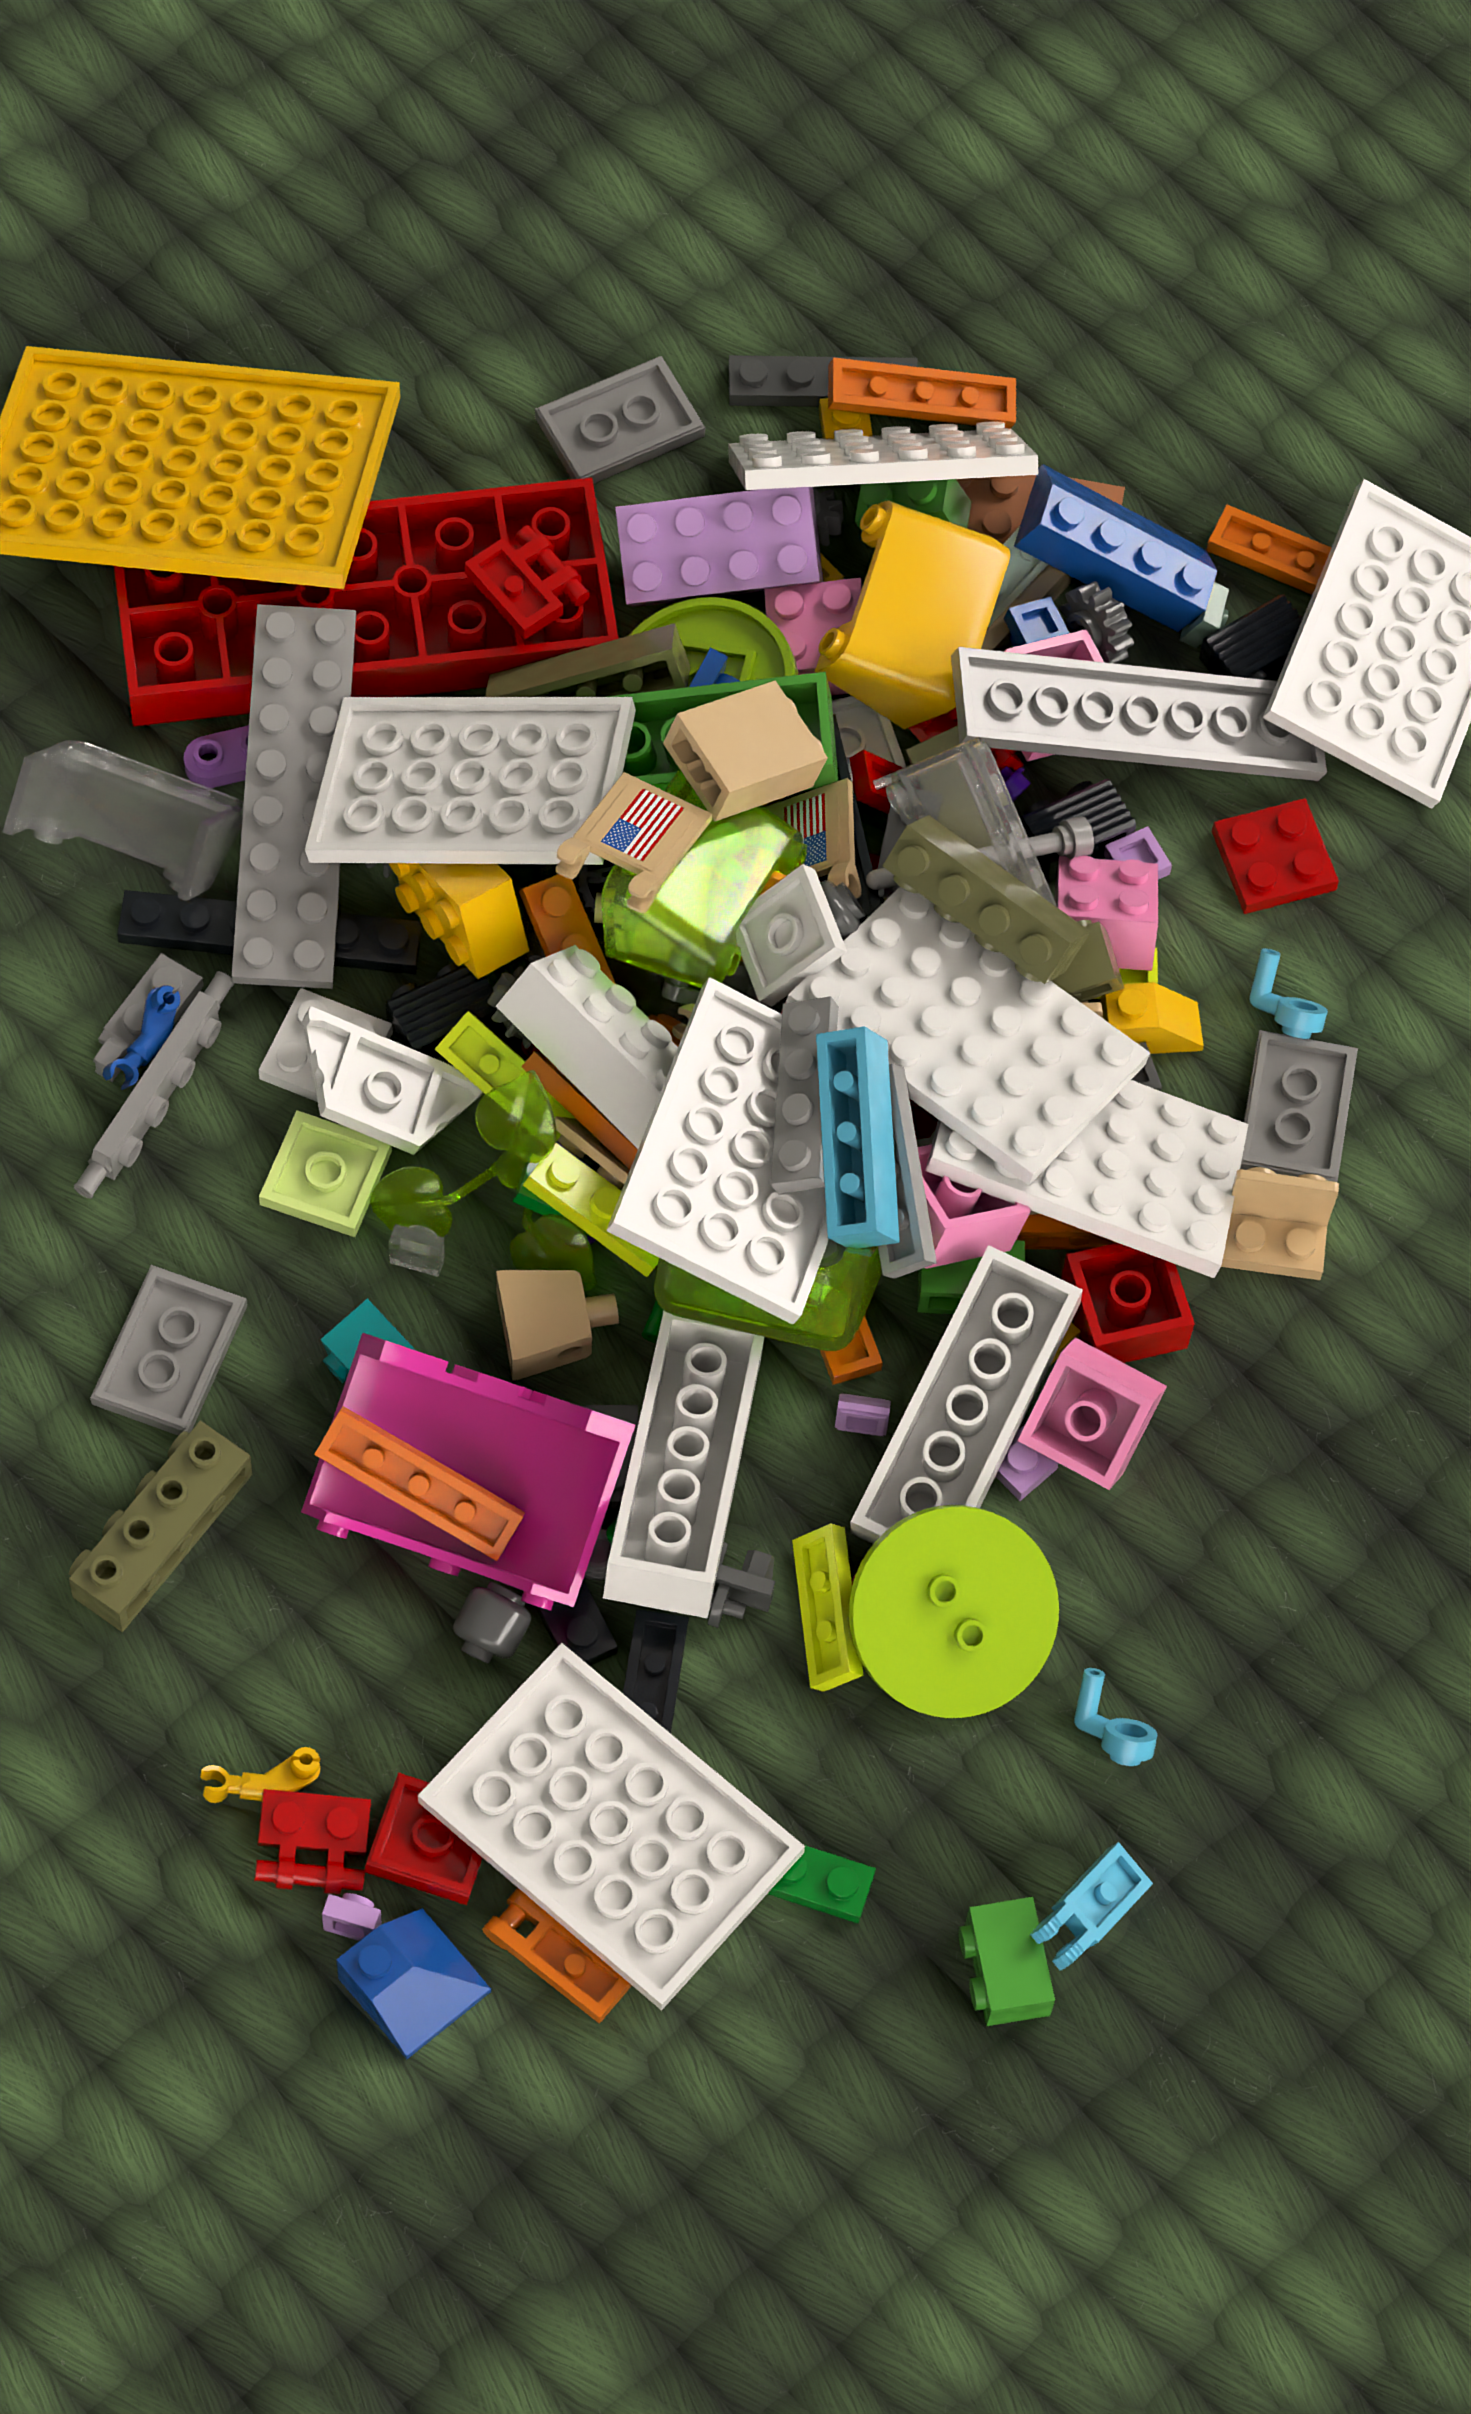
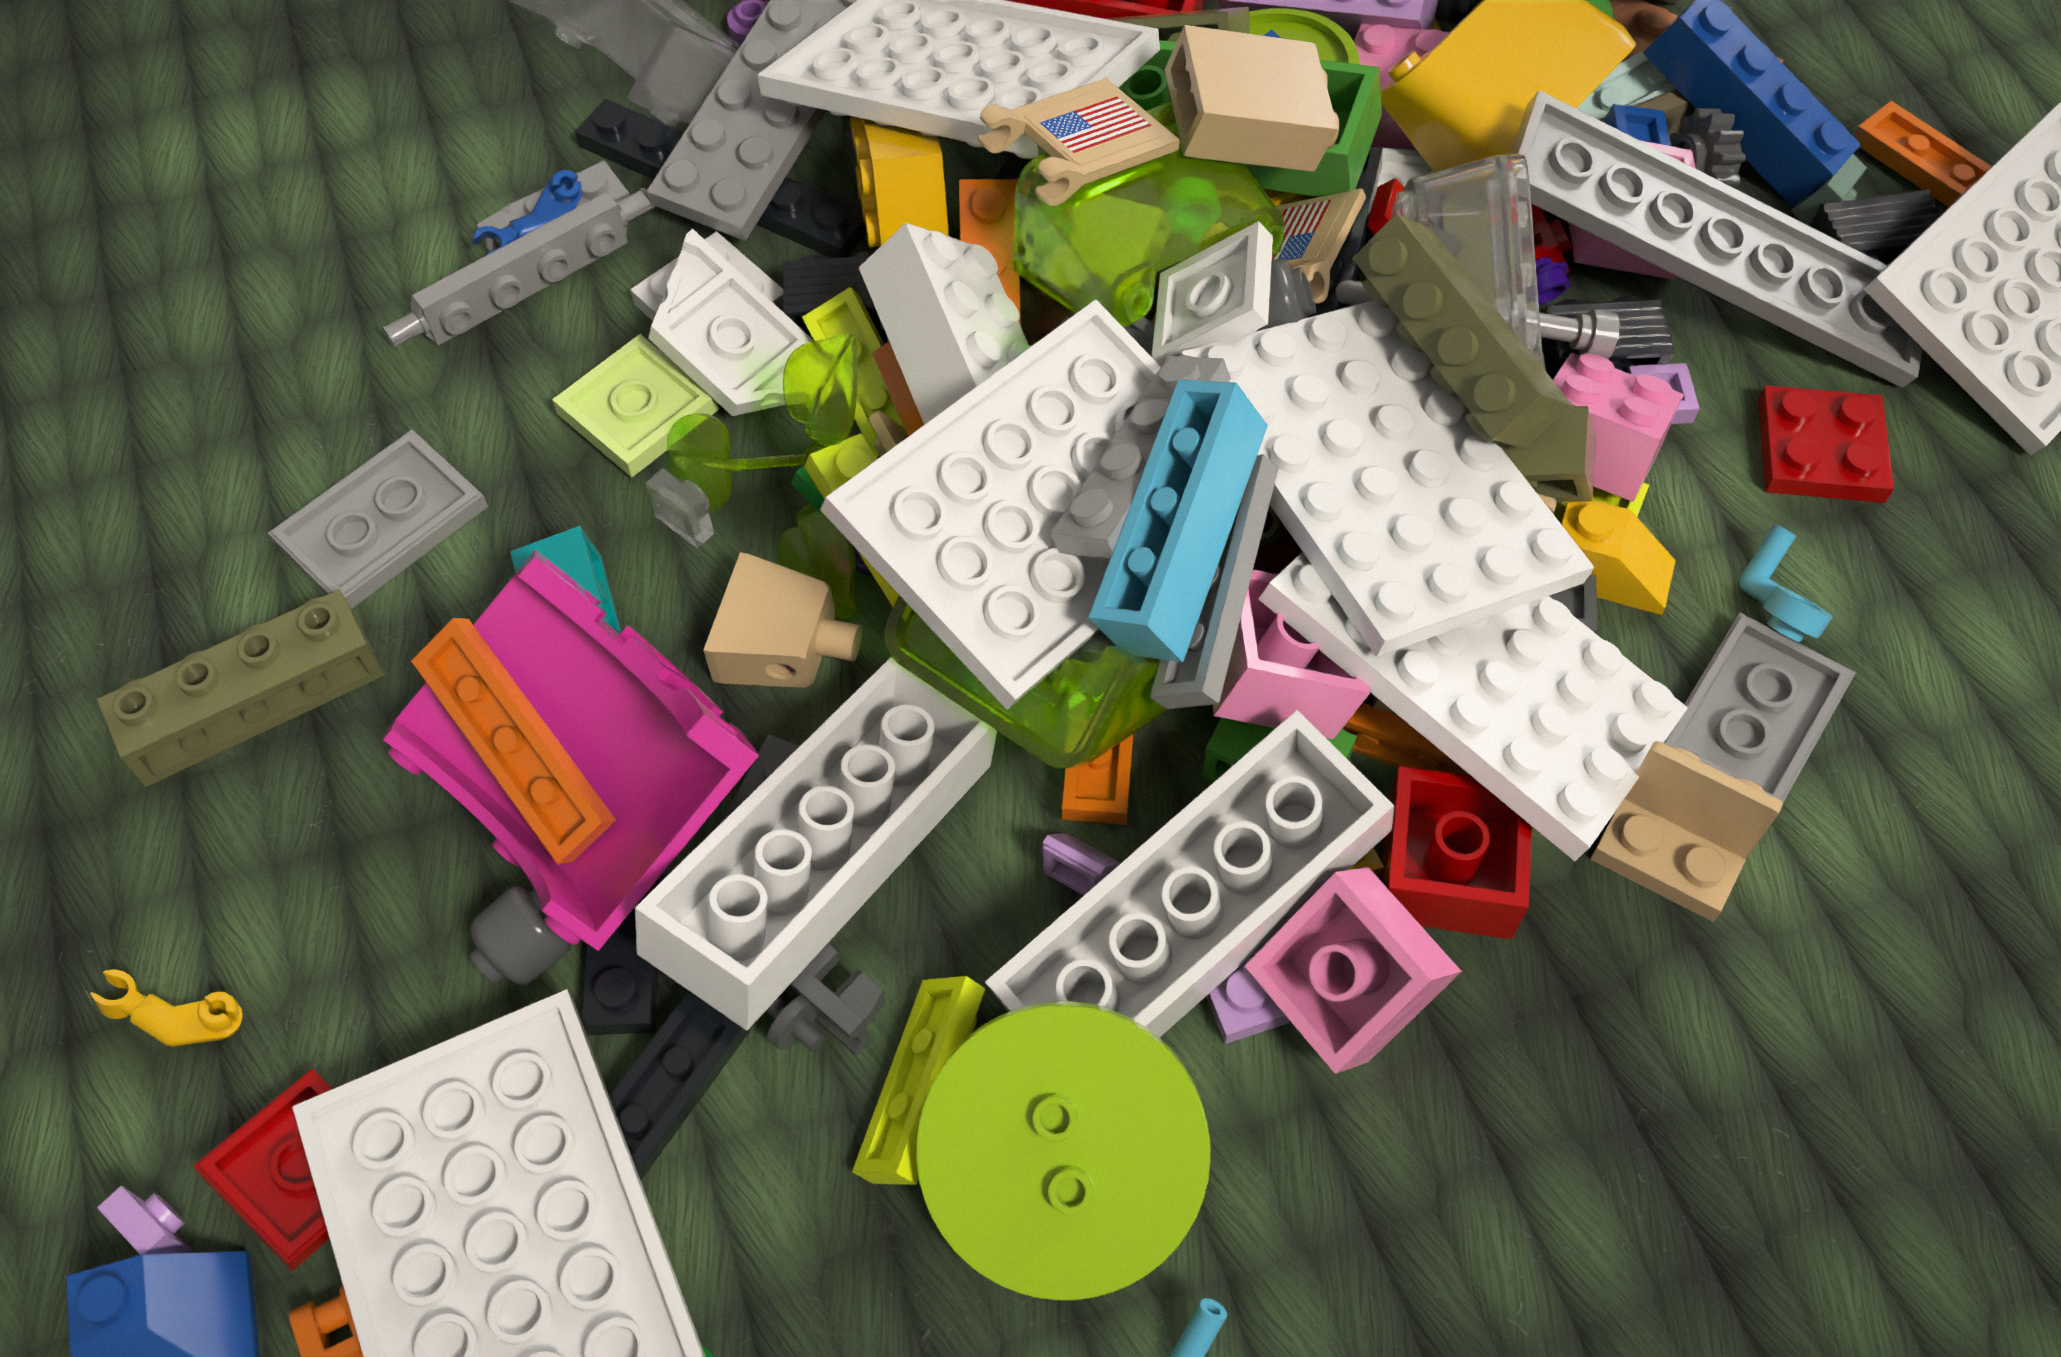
camera: 30 degrees right, 5 degrees down
red plate [254,1789,371,1894] -> none

